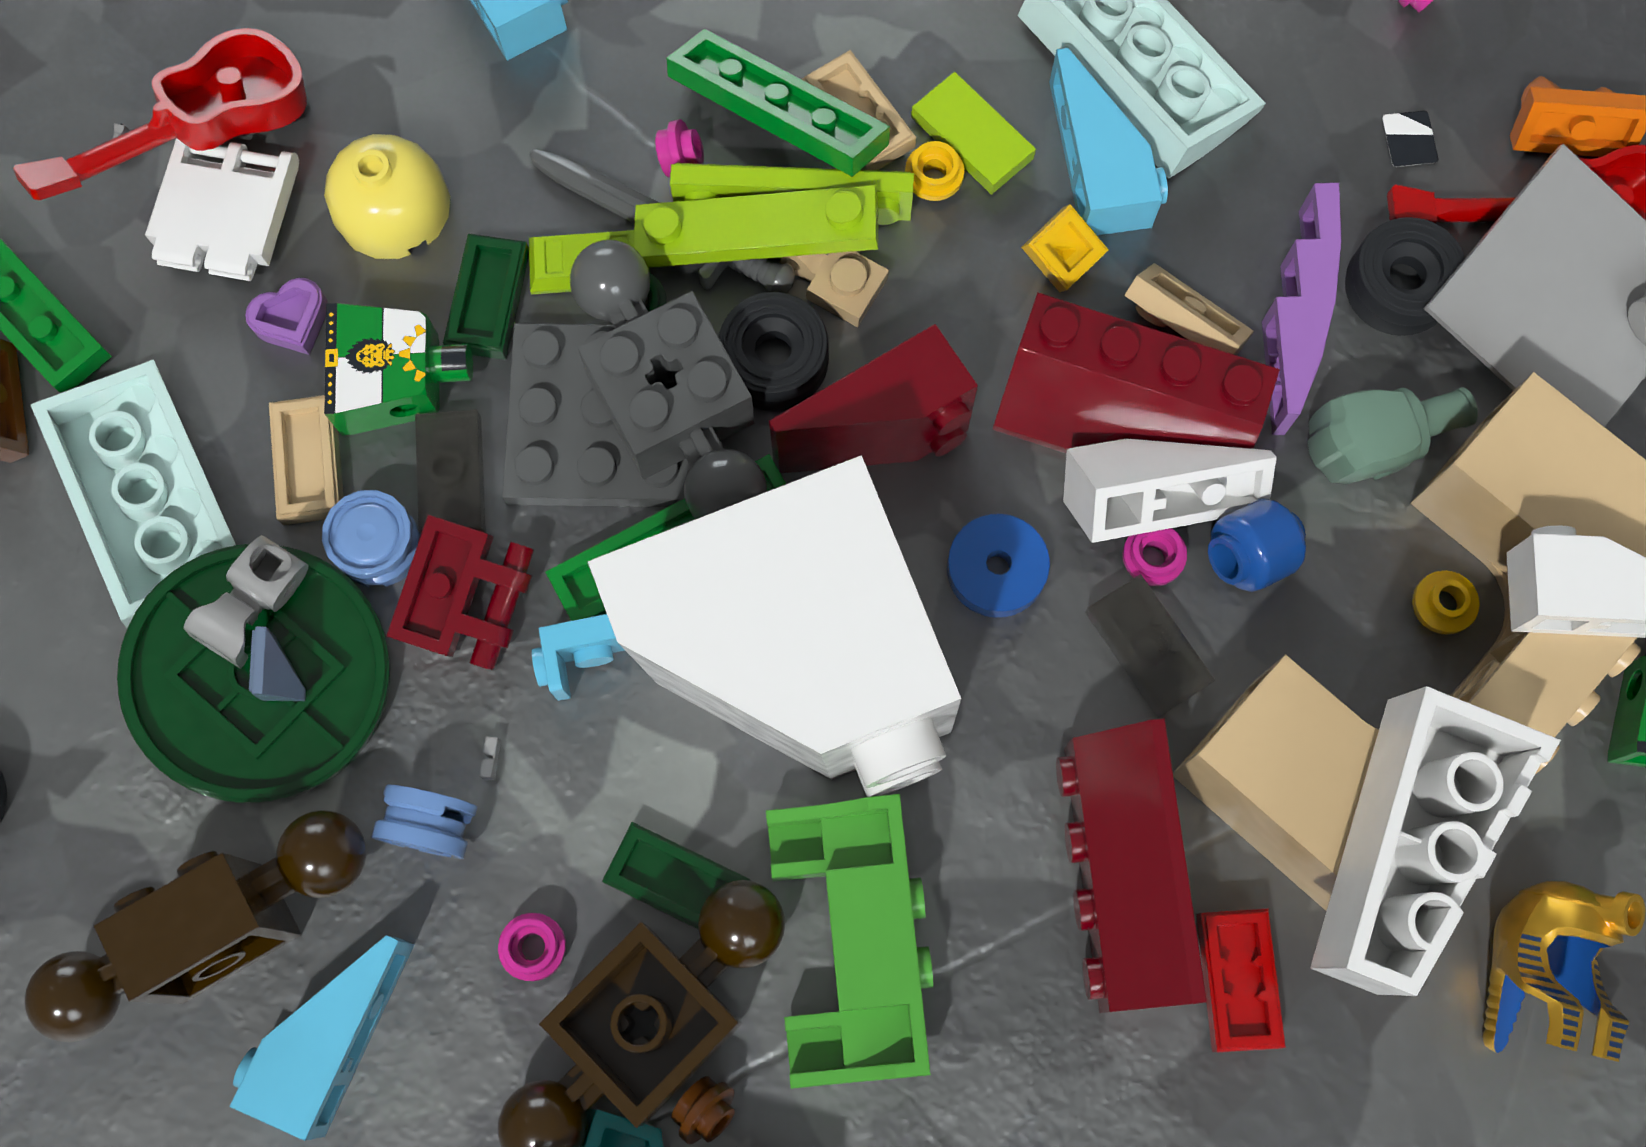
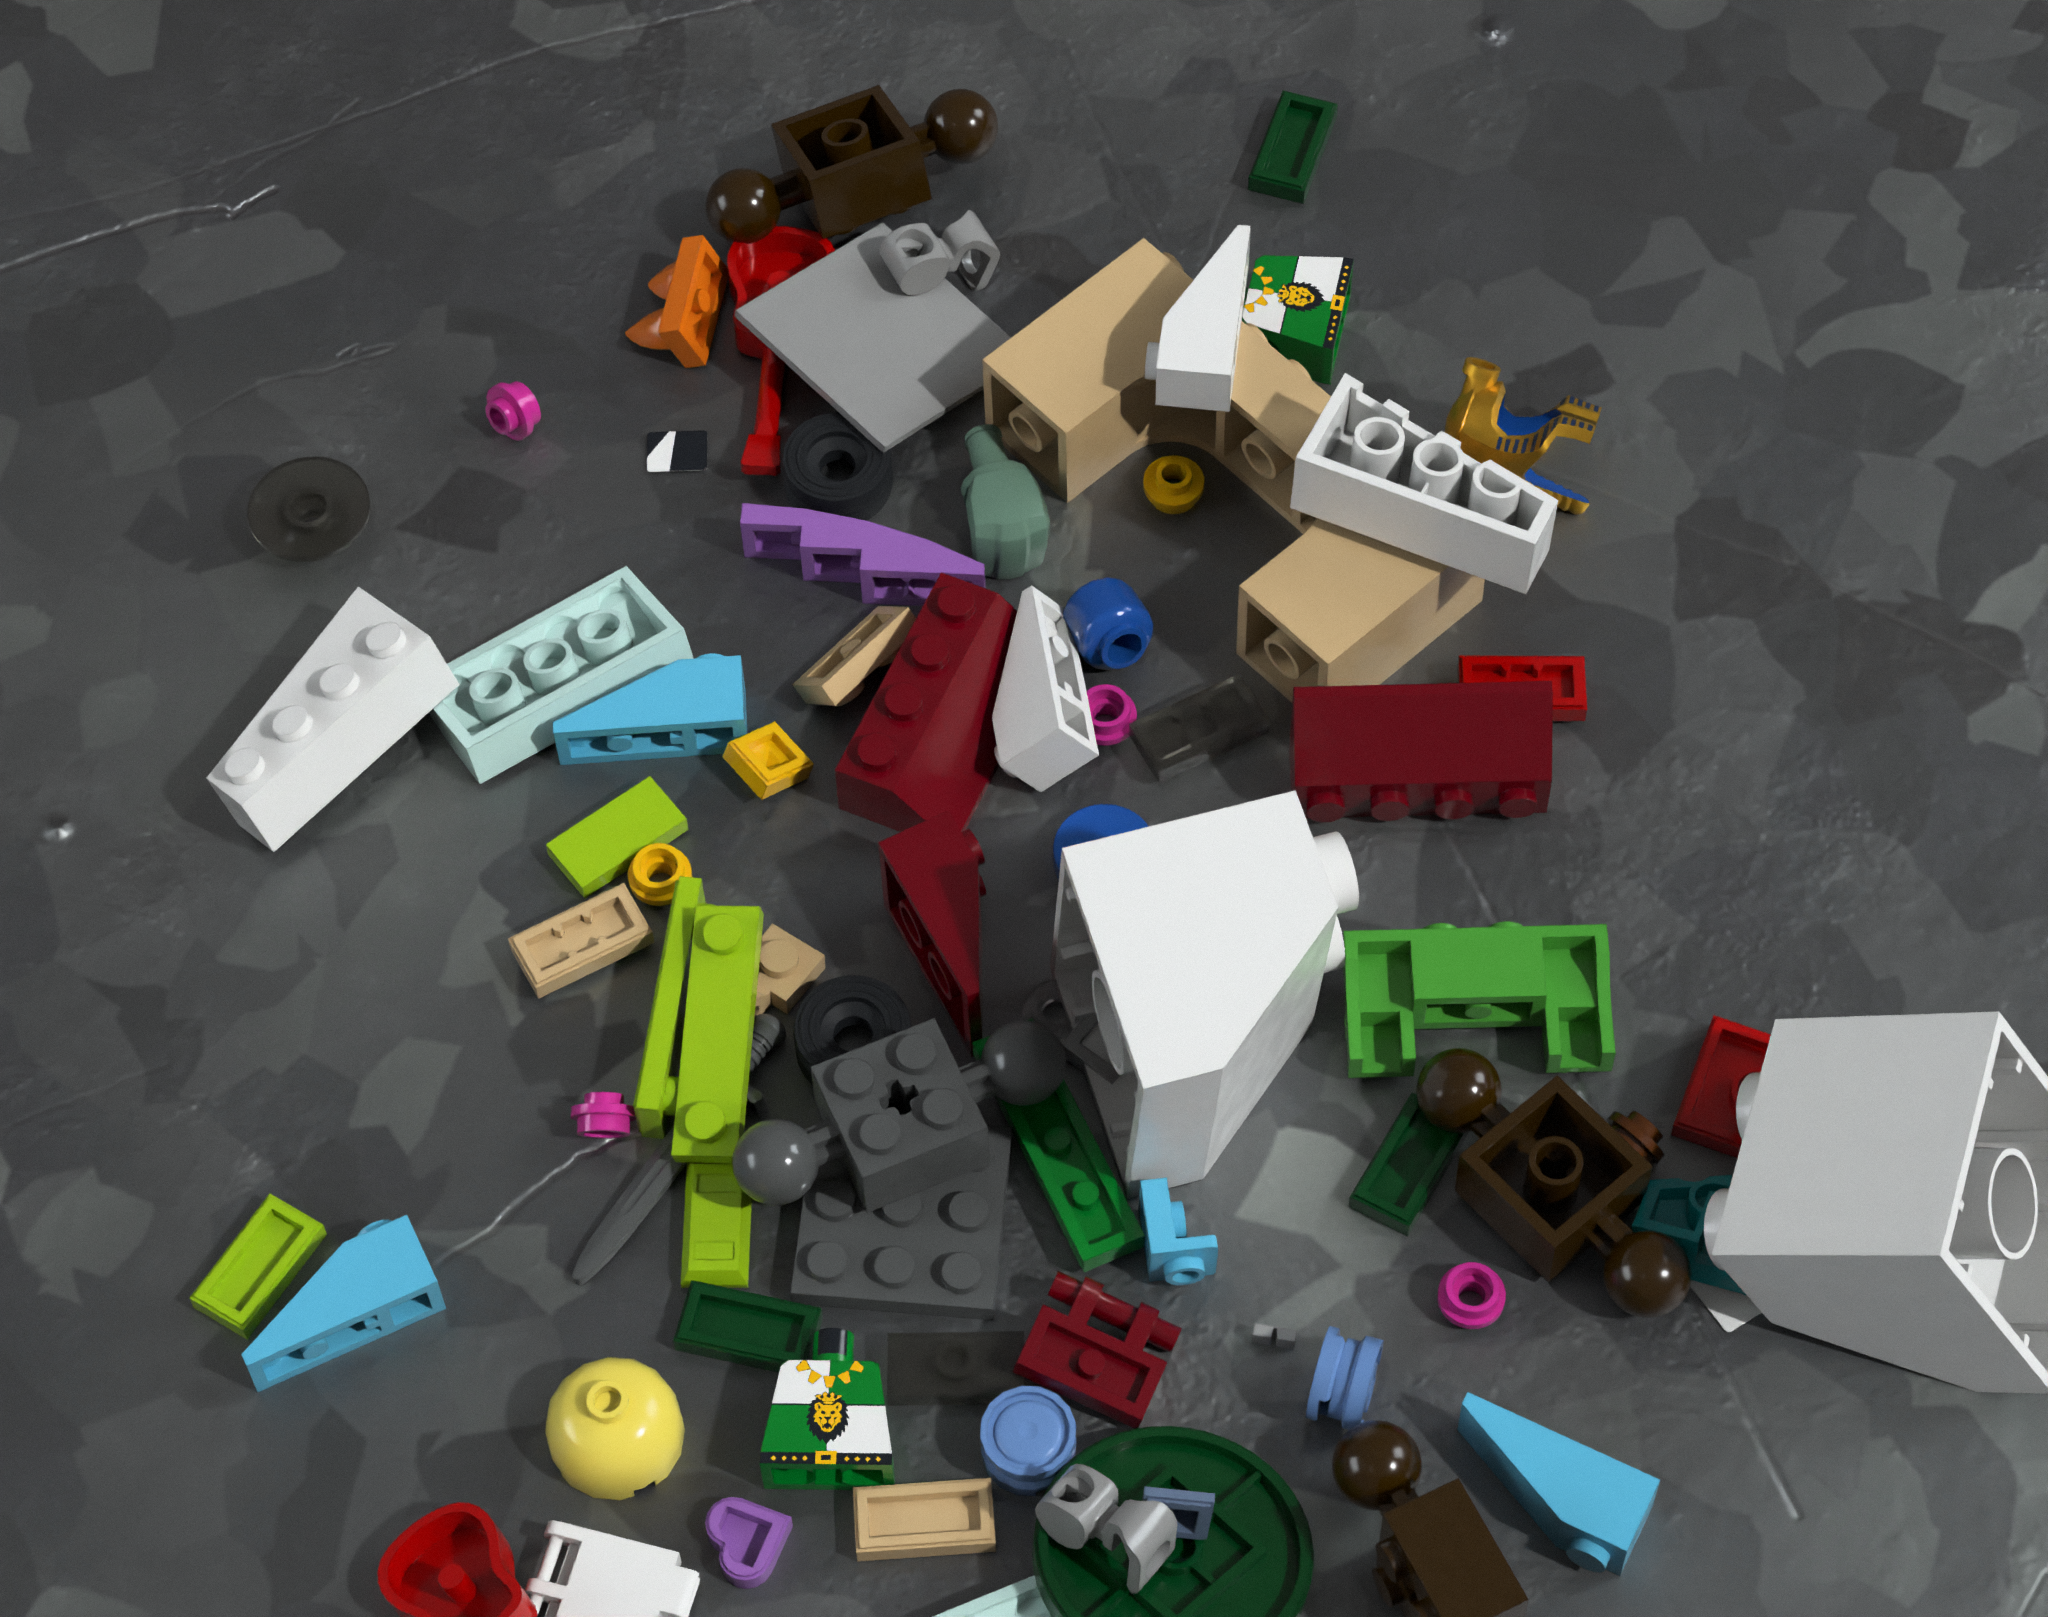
camera: 85 degrees left, 15 degrees down
green plate [666,29,890,177] -> none

